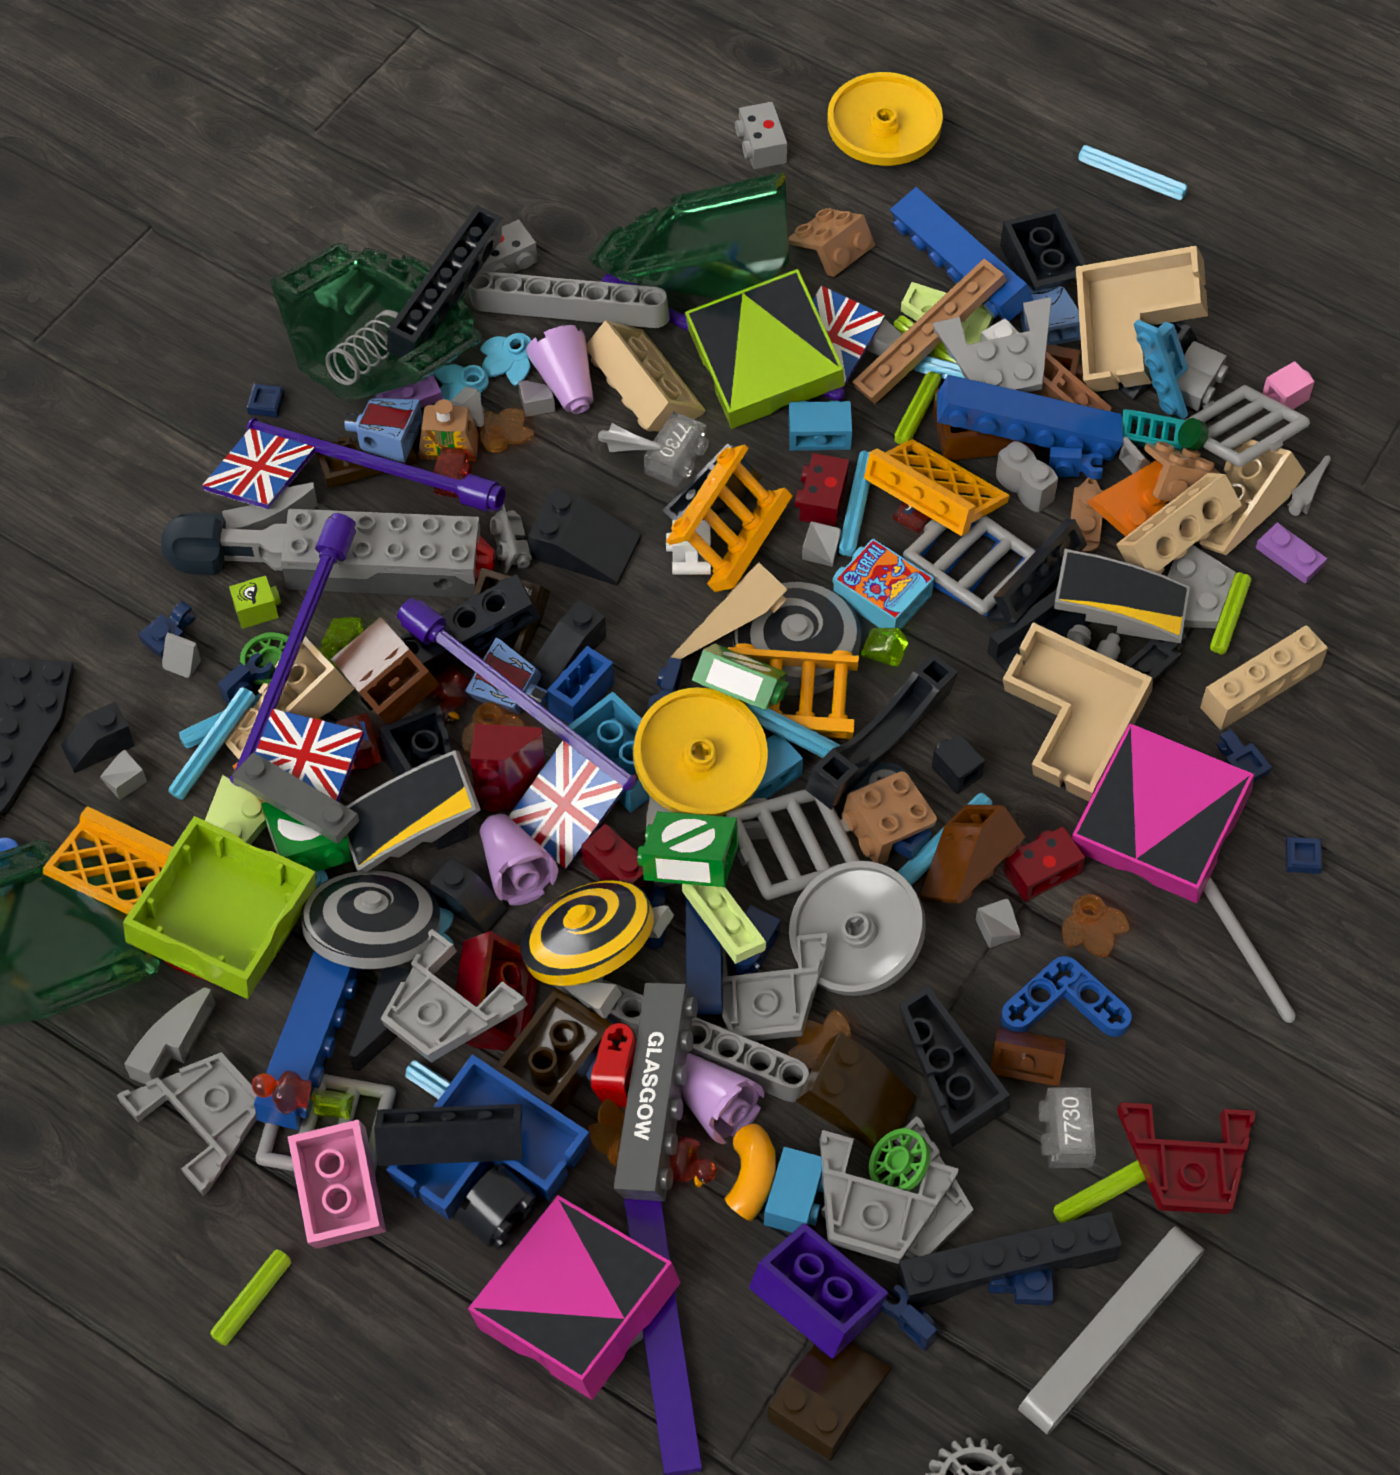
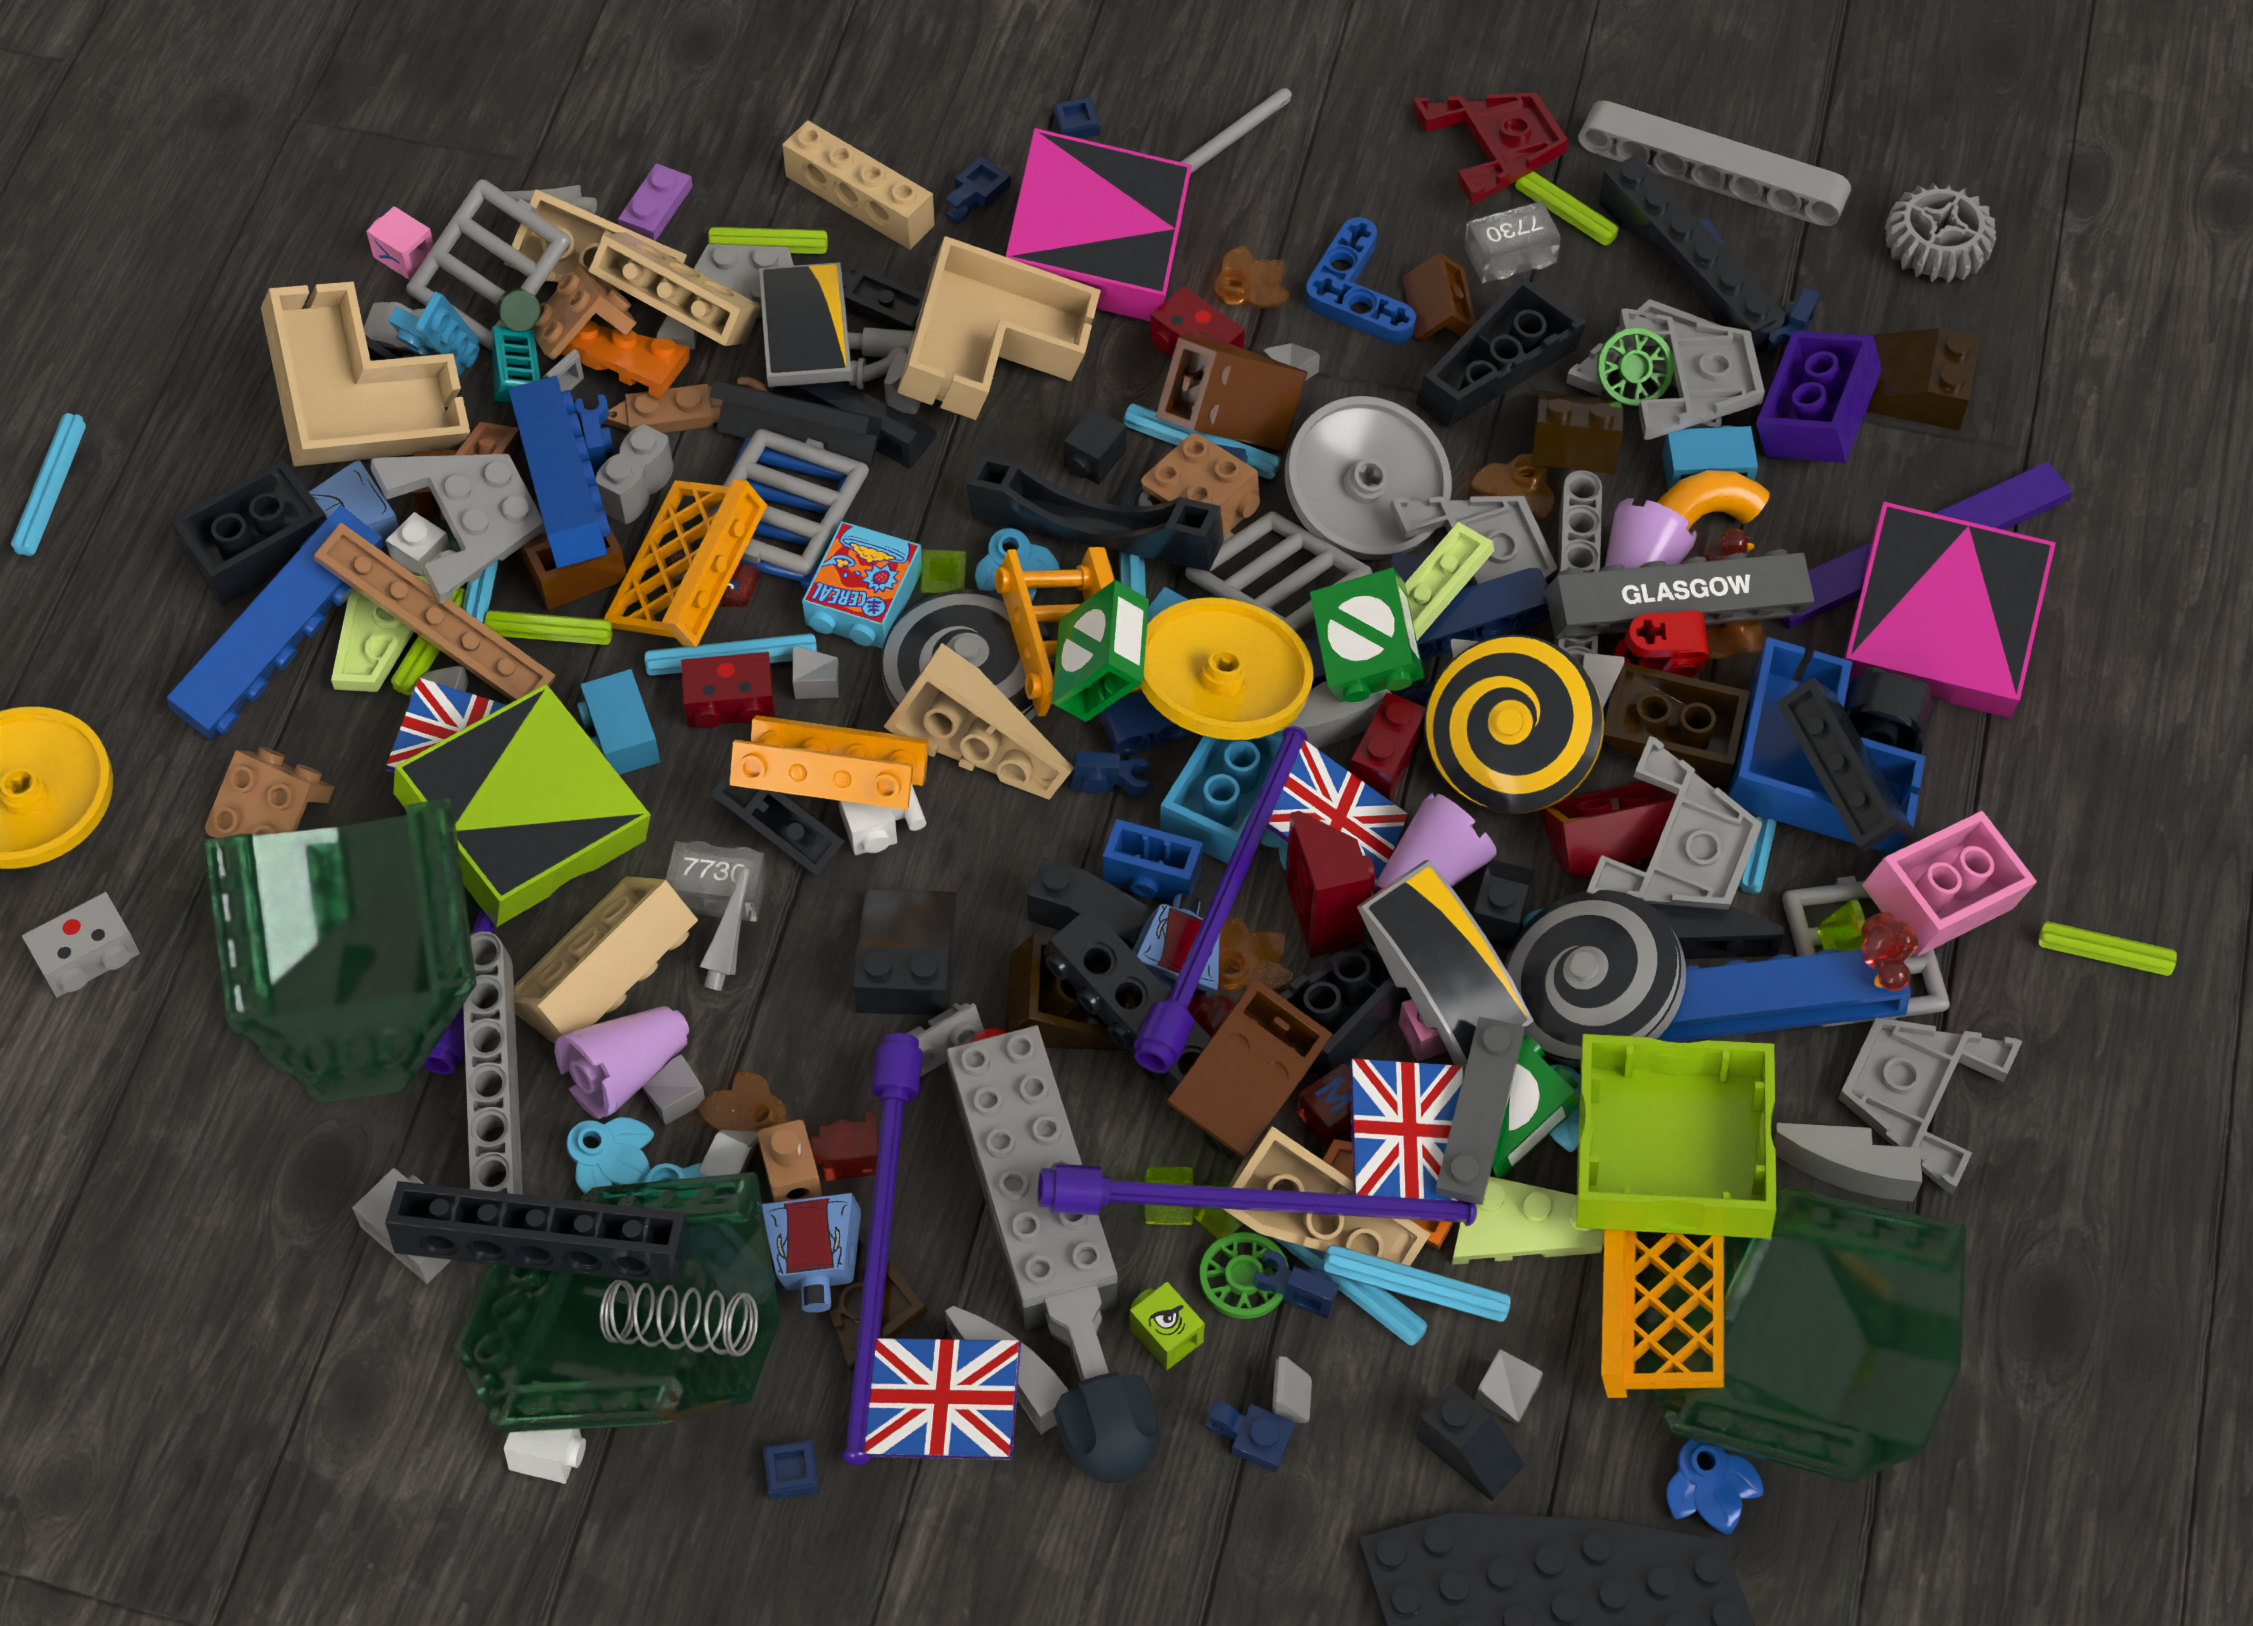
camera: 110 degrees left, 0 degrees up
none -> dark azure plate [975,528,1060,602]

